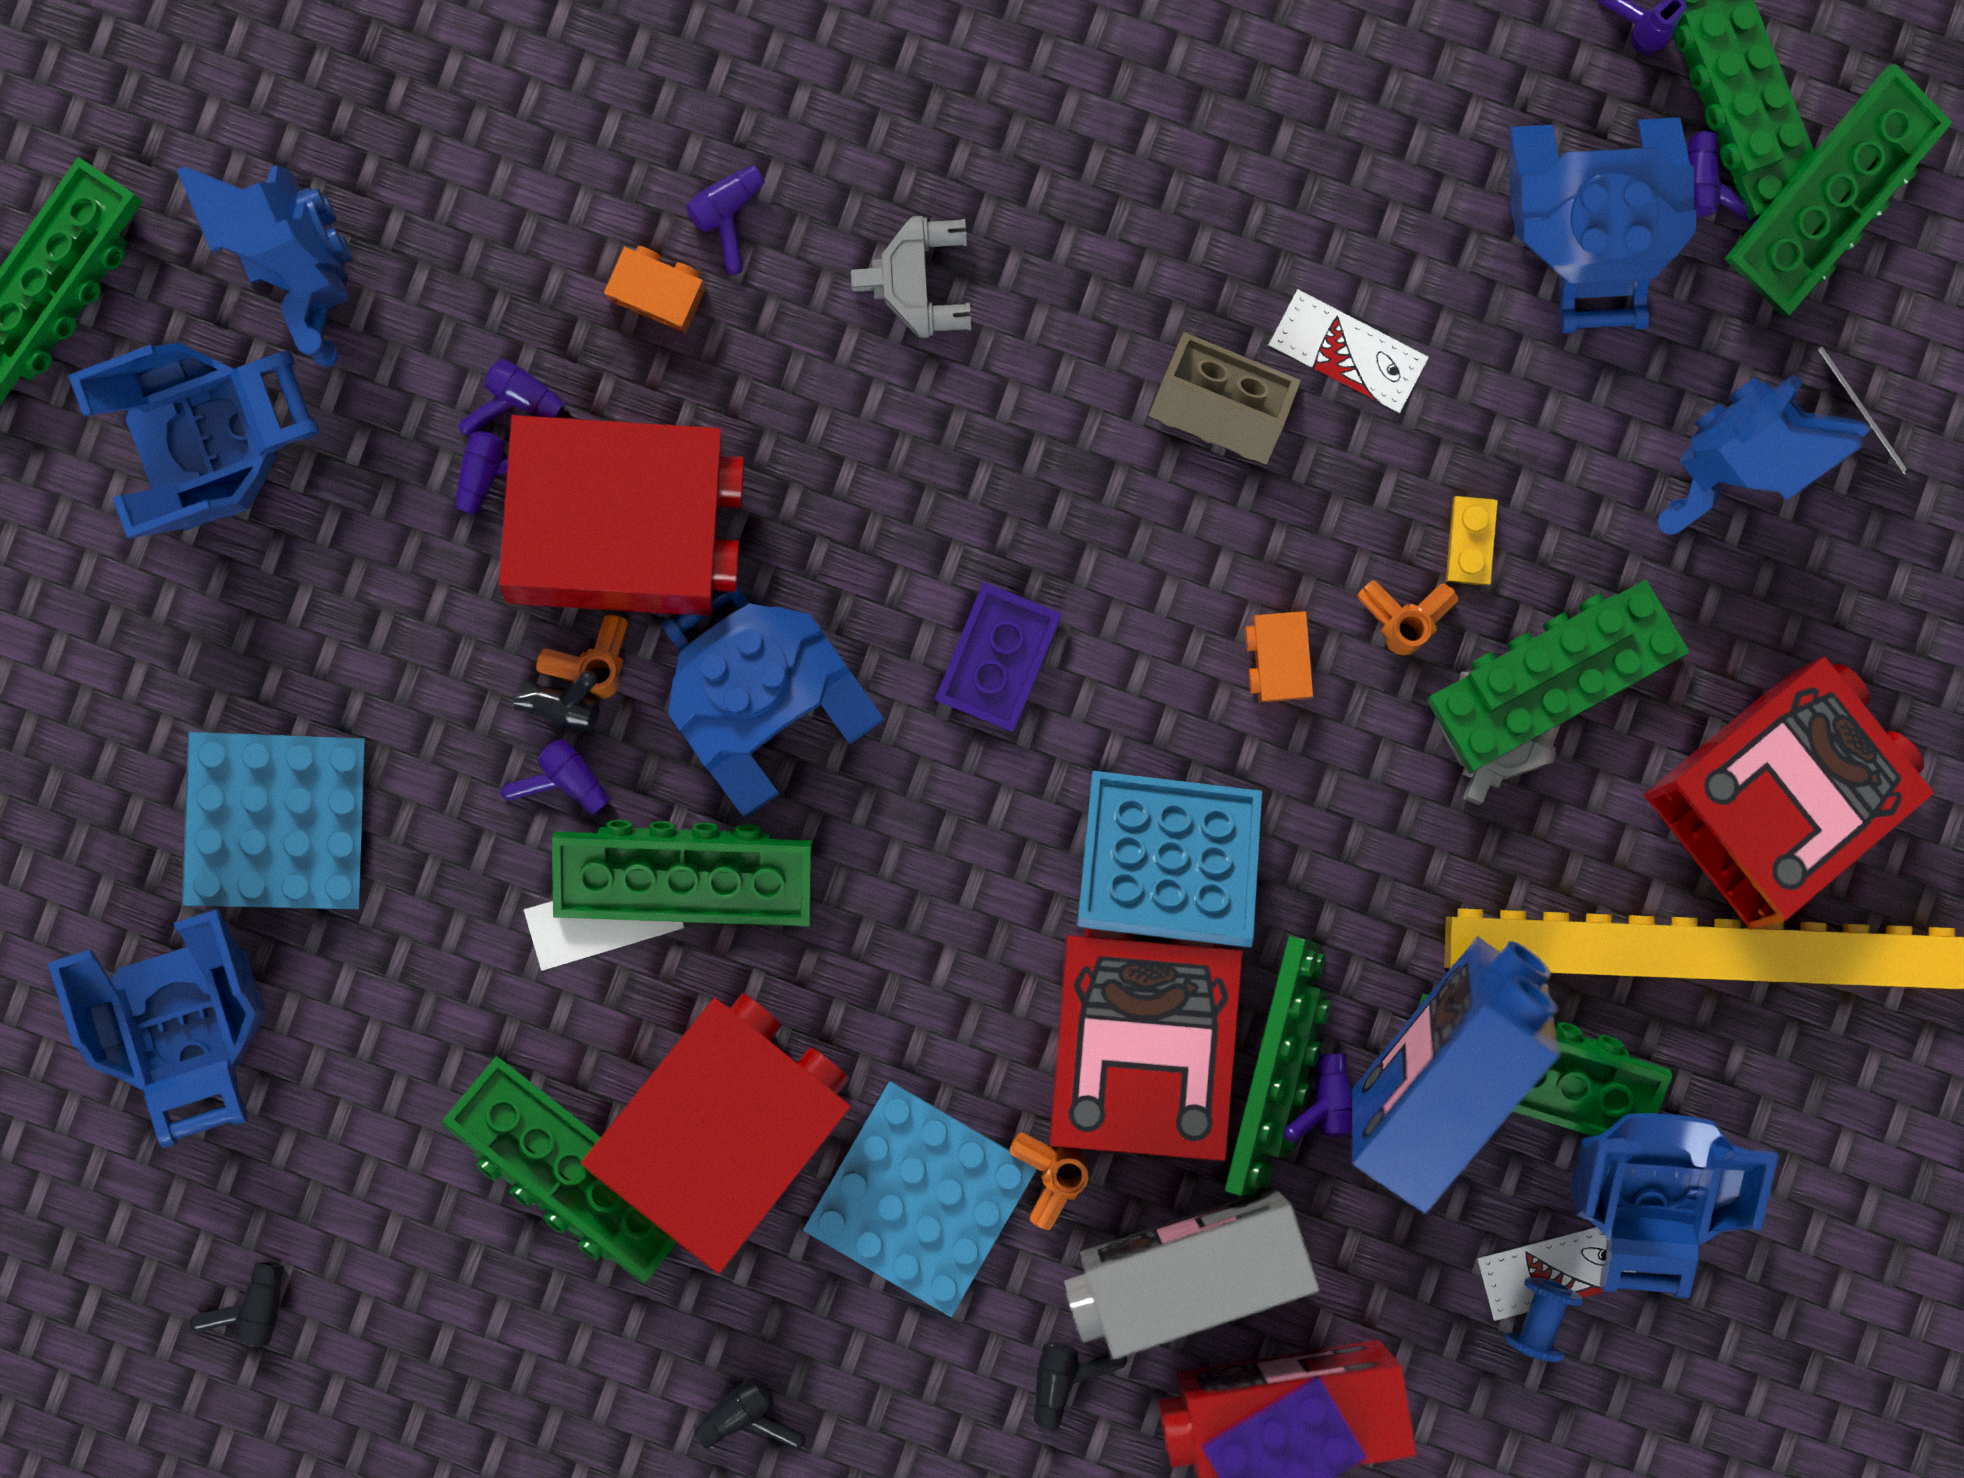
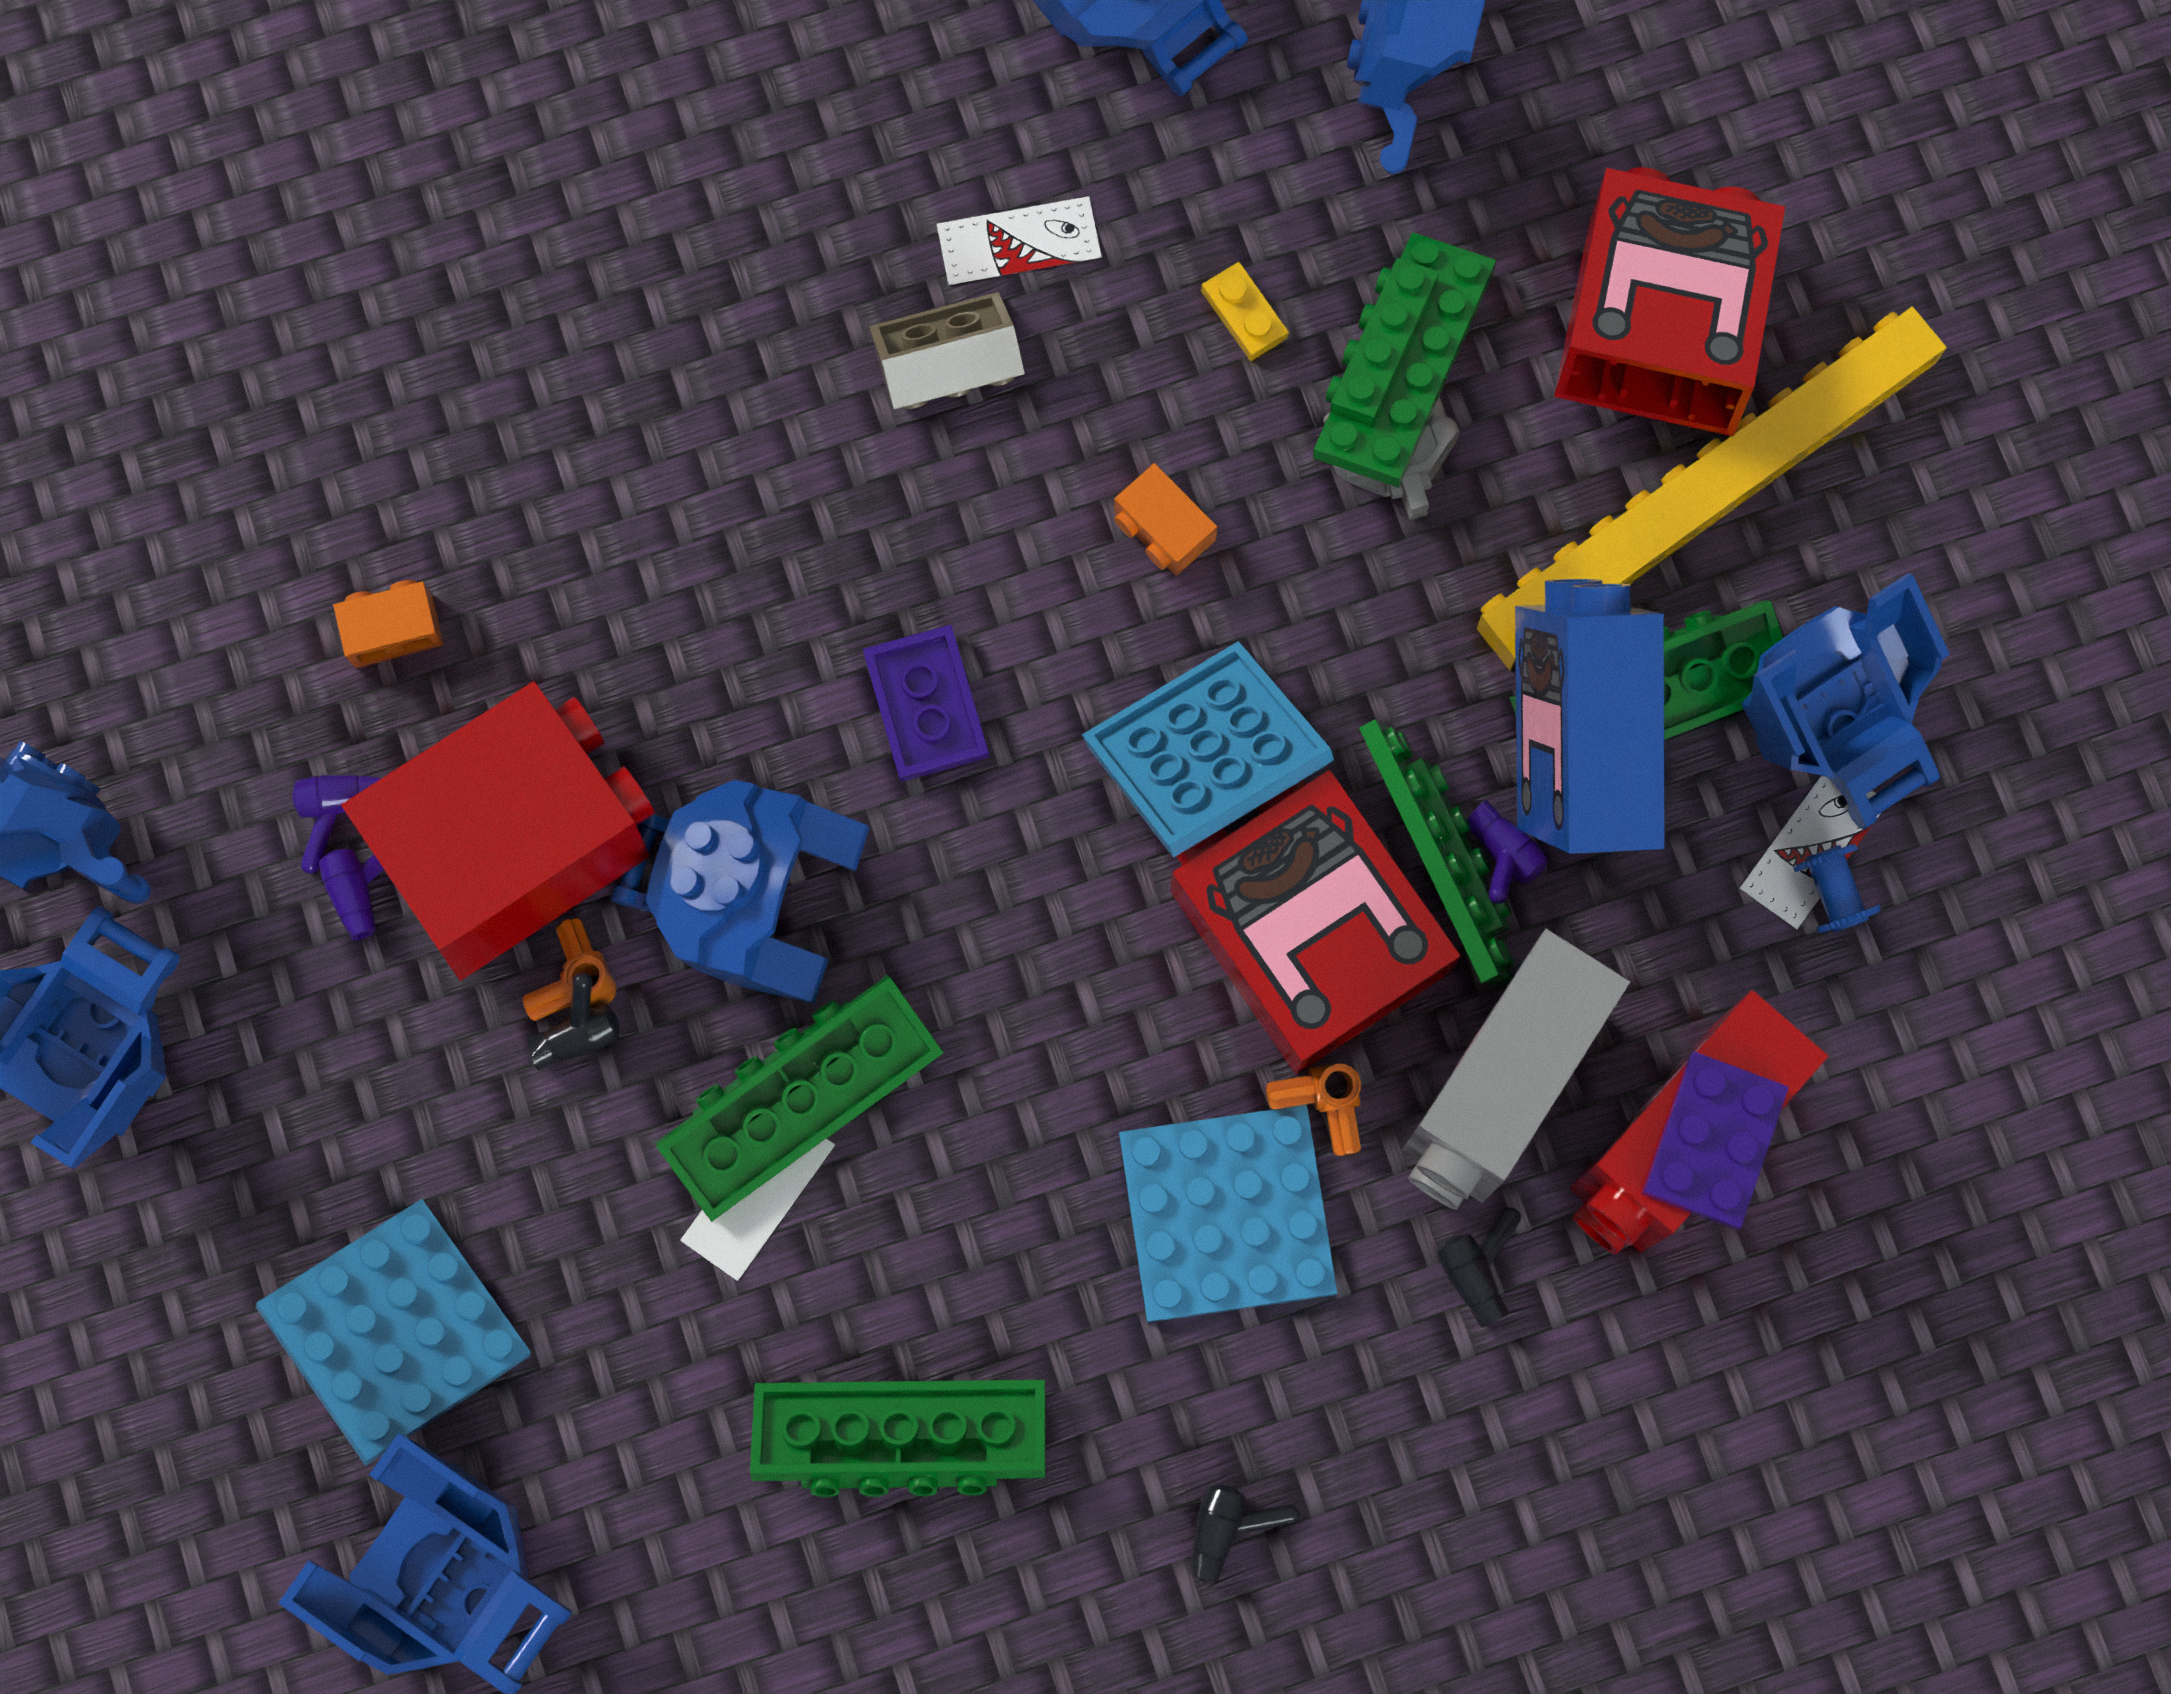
camera: 40 degrees left, 10 degrees down
dark purple piece [501,739,612,816] -> none
red brick [581,993,851,1274] -> none
dark purple piece [686,165,765,275] -> none
light grey connector [850,216,971,338] -> none
orange axle [1357,580,1459,656] -> none

